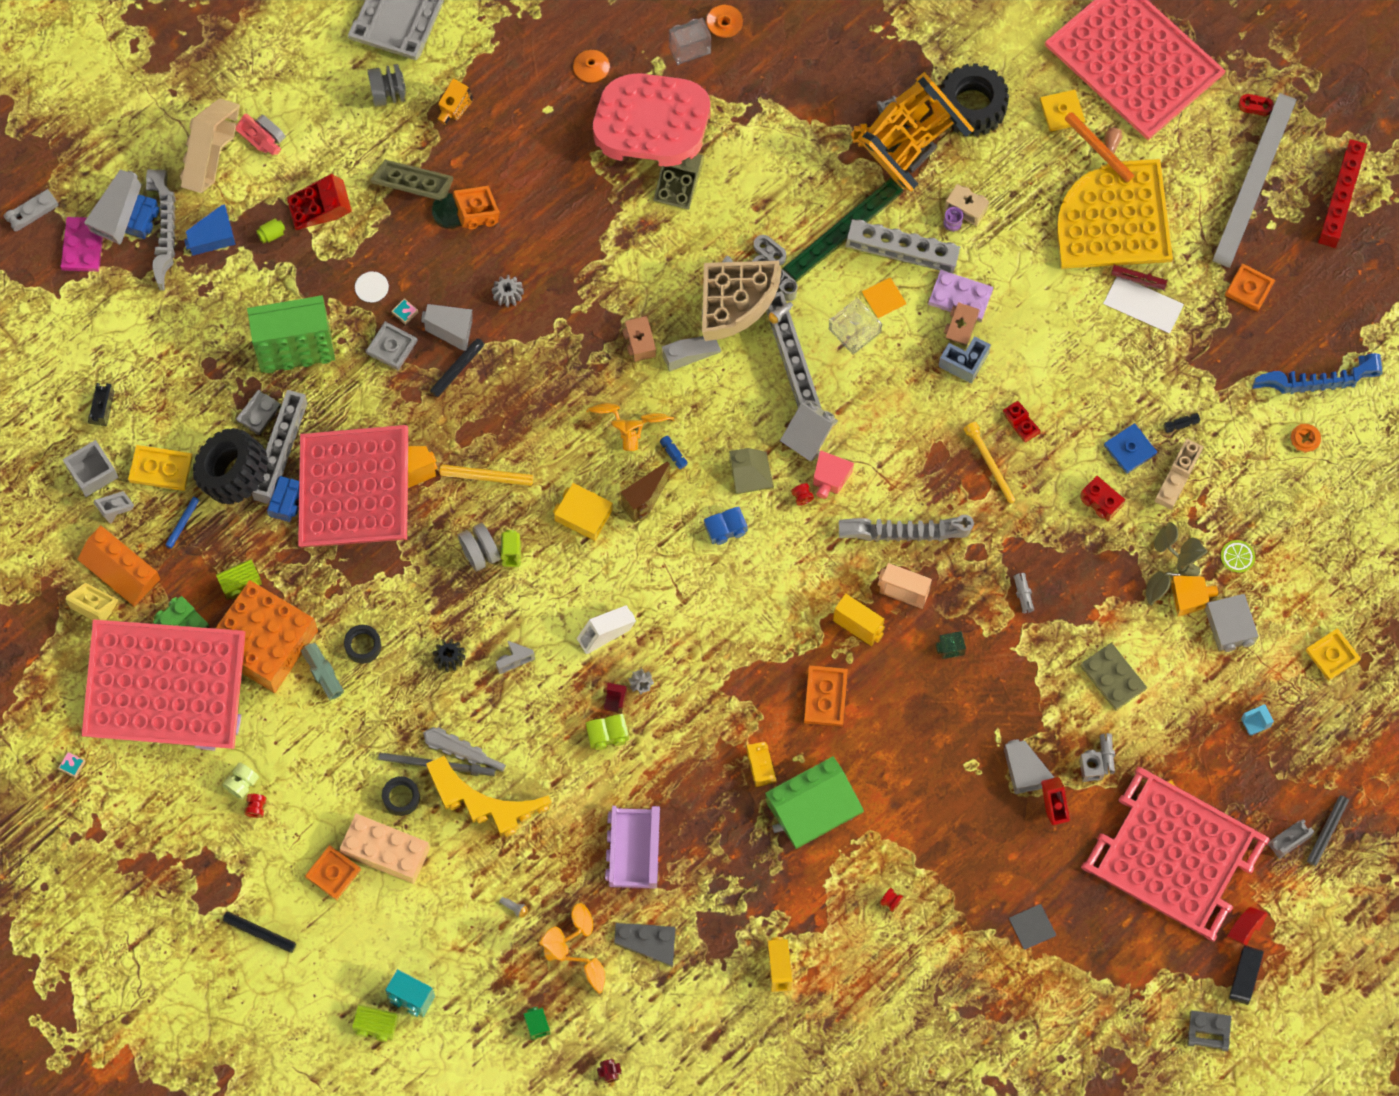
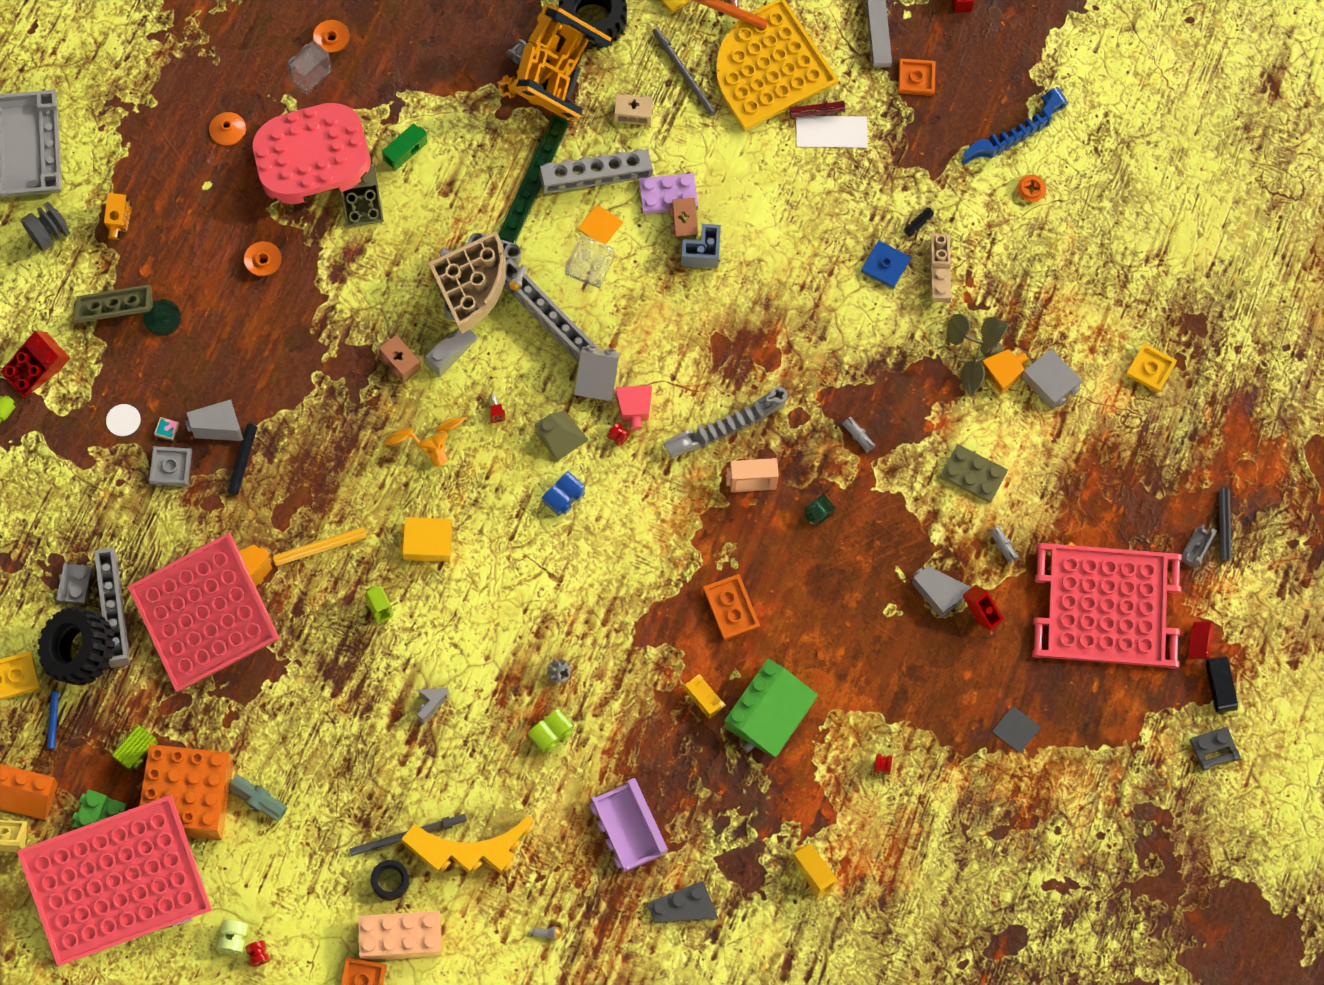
camera: 30 degrees left, 0 degrees up
bright green piece [247,295,335,373] -> none
blue brick [267,476,299,522] -> none
black tyre [344,624,382,664] -> none
light grey sword [423,727,506,772] -> none
black gear [433,639,466,672] -> none
orange plate [453,186,500,230] -> none
light grey wheel [457,523,501,572] -> none
light grey gear [492,275,524,308] -> none
light orange plant [539,903,605,994] -> none
white slope [577,605,636,654] -> none
dark red panel [604,682,627,714] -> none
reddish brown slope [621,461,670,523] -> none
blue axle [660,436,688,469] -> none
light grey plate [754,235,786,265] -> none
yellow brick [833,594,885,646] -> none
medium lavender wheel [944,207,963,232] -> none
yellow piece [963,422,1015,503] -> none
red slope [1003,401,1041,443] -> none
light grey brick [1079,750,1104,782] -> none
red brick [1080,475,1126,522] -> none
lime sticker [1221,540,1255,573] -> none
medium azure panel [1241,704,1274,735] -> none
none -> orange dish [244,241,282,276]
none -> green brick [382,123,427,171]
none -> red piece [490,394,505,423]
none -> dark grey bar [652,28,716,116]

